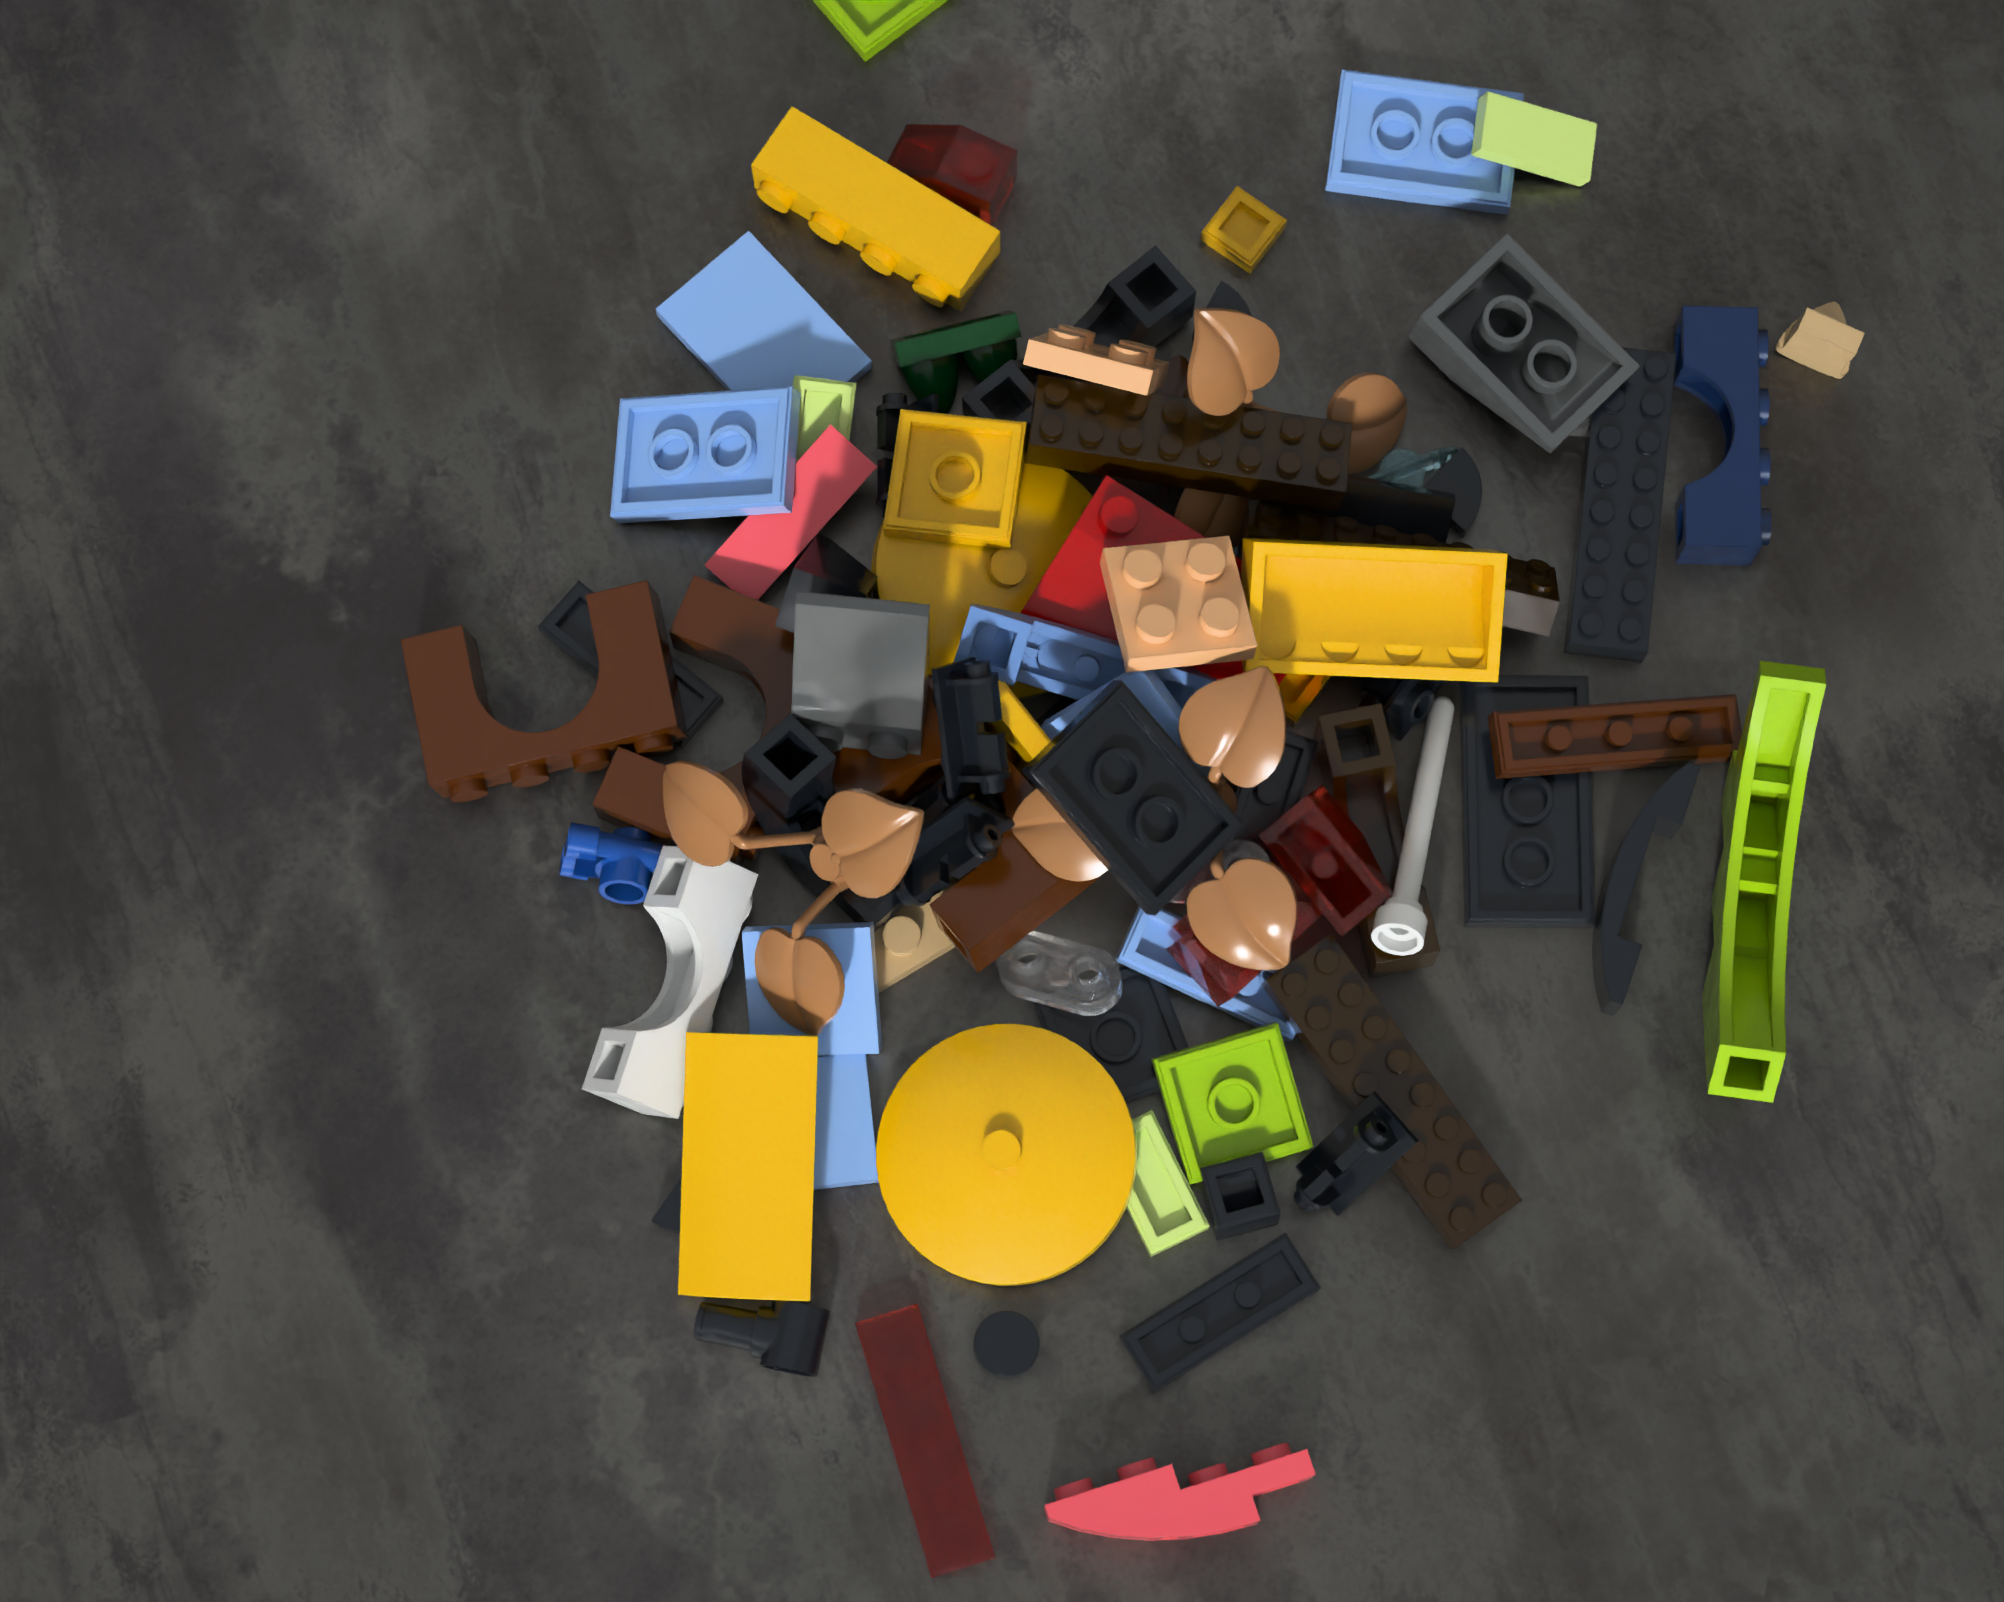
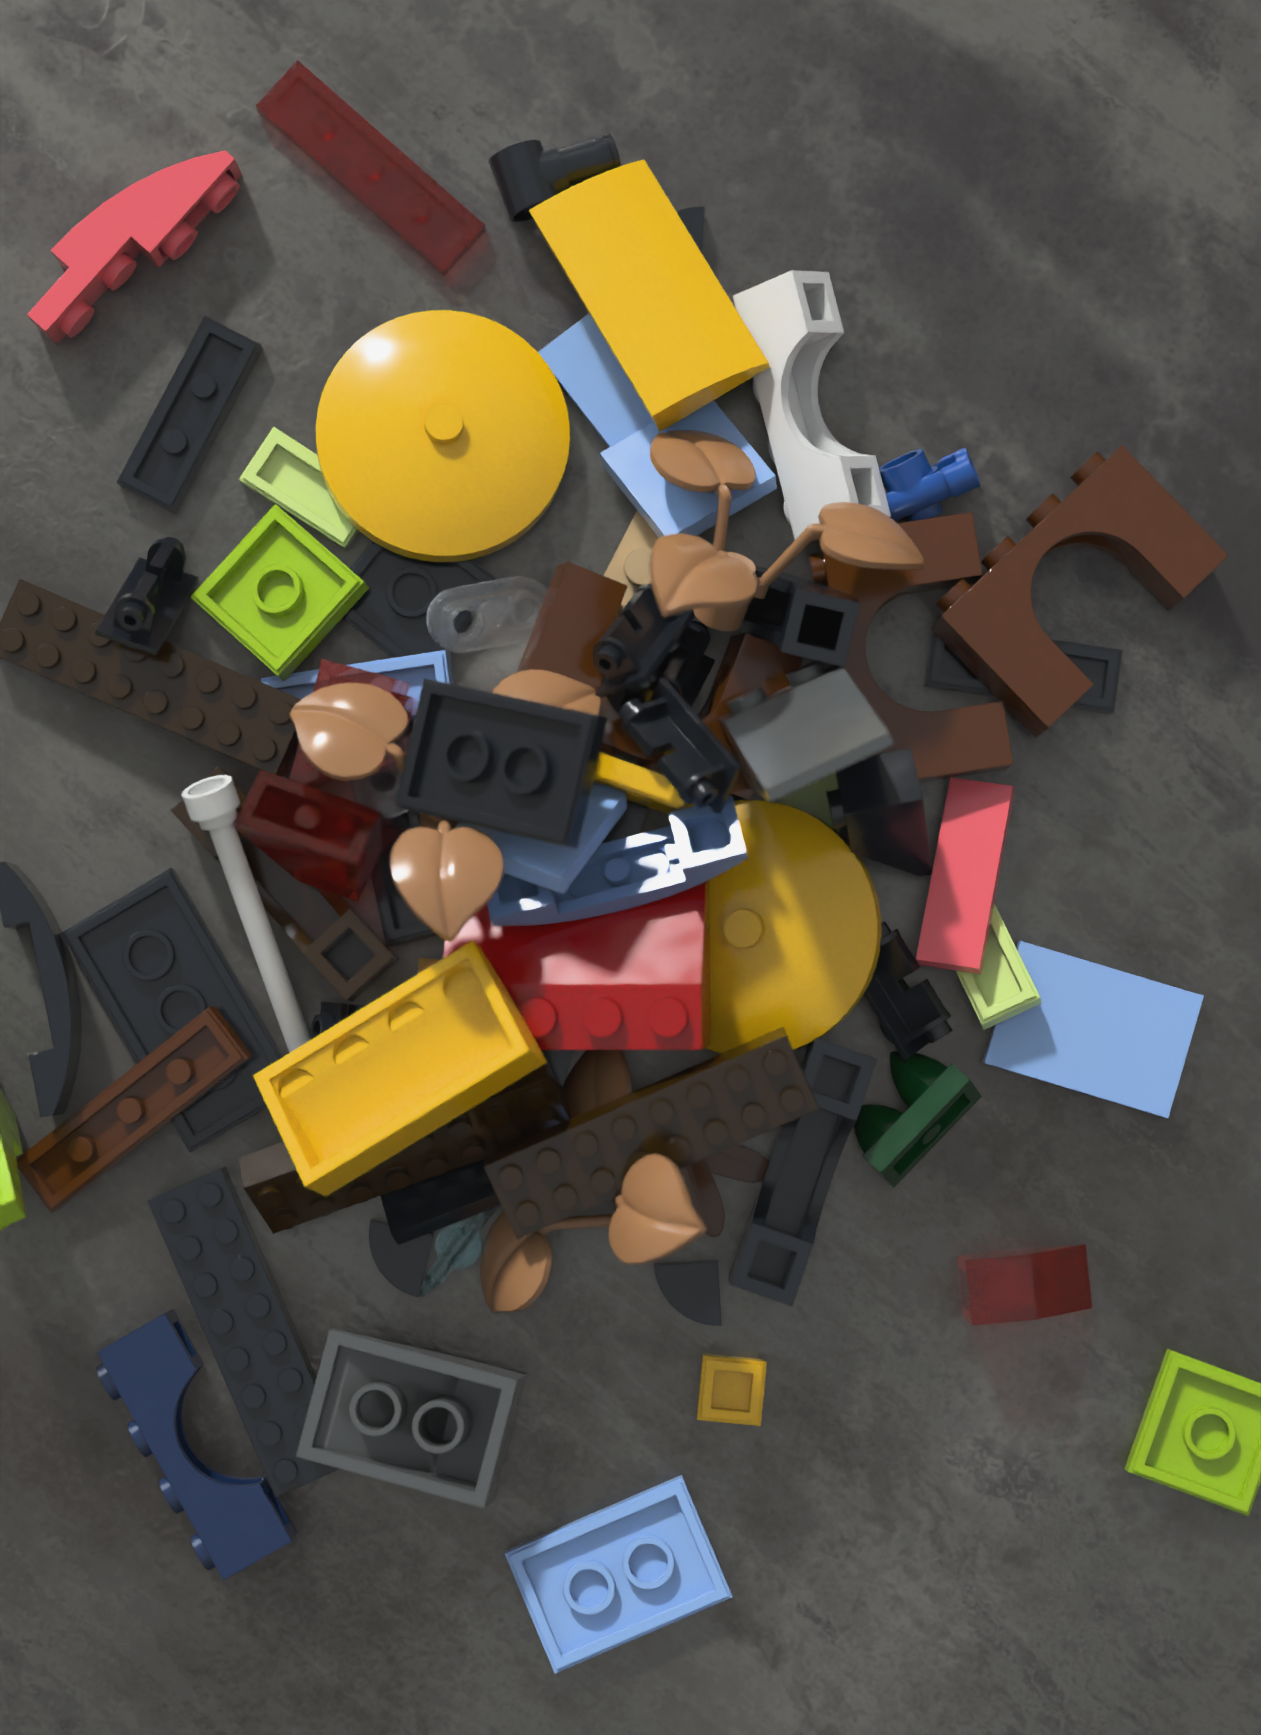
camera: 145 degrees right, 10 degrees up
light blue tile [610,386,801,523] -> none
yellow brick [751,106,1000,312] -> none
yellow tile [883,409,1028,550] -> none
black tile [973,1311,1040,1379] -> none
light nougat plate [1023,324,1170,396] -> none
light nougat plate [1100,536,1257,673] -> none
black slope [1199,1152,1281,1240] -> none
yellowish green tile [1471,91,1597,187] -> none
tan tile [1775,301,1865,379] -> none

